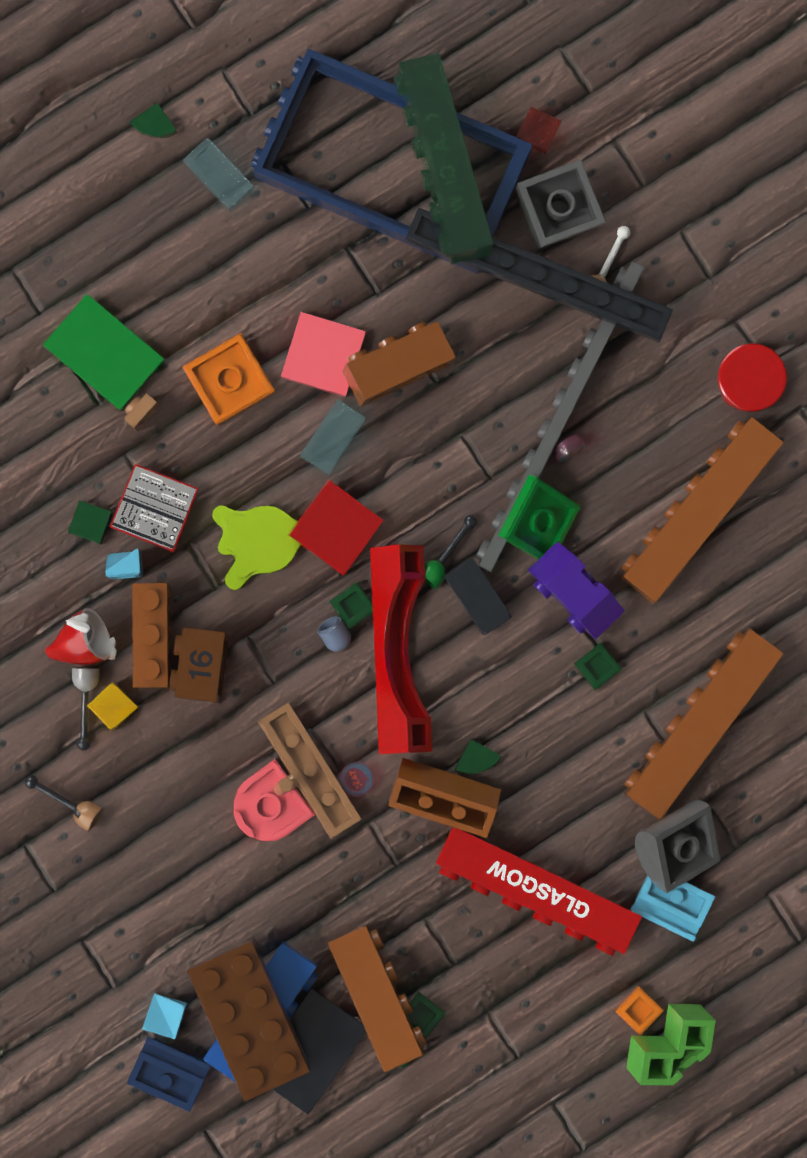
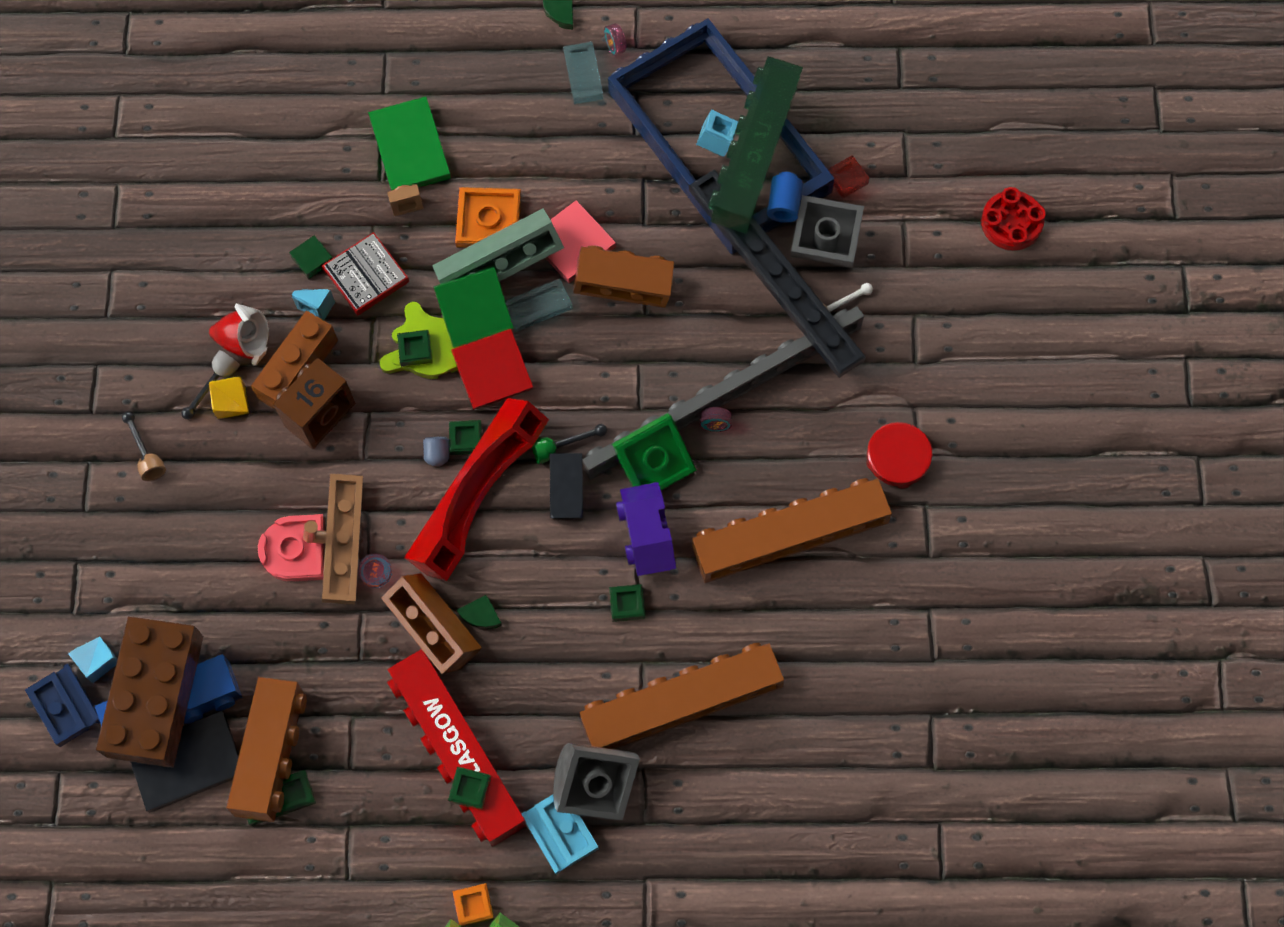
camera: 40 degrees right, 15 degrees down
none -> dark green tile [397,330,433,367]
none -> sand green brick [432,208,564,284]
none -> green tile [433,267,513,348]
none -> dark green tile [448,767,491,810]
none -> clear pink tile [604,23,626,55]
none -> medium azure slope [696,109,739,156]
none -> blue brick [767,172,803,222]
none -> red tile [981,187,1046,251]

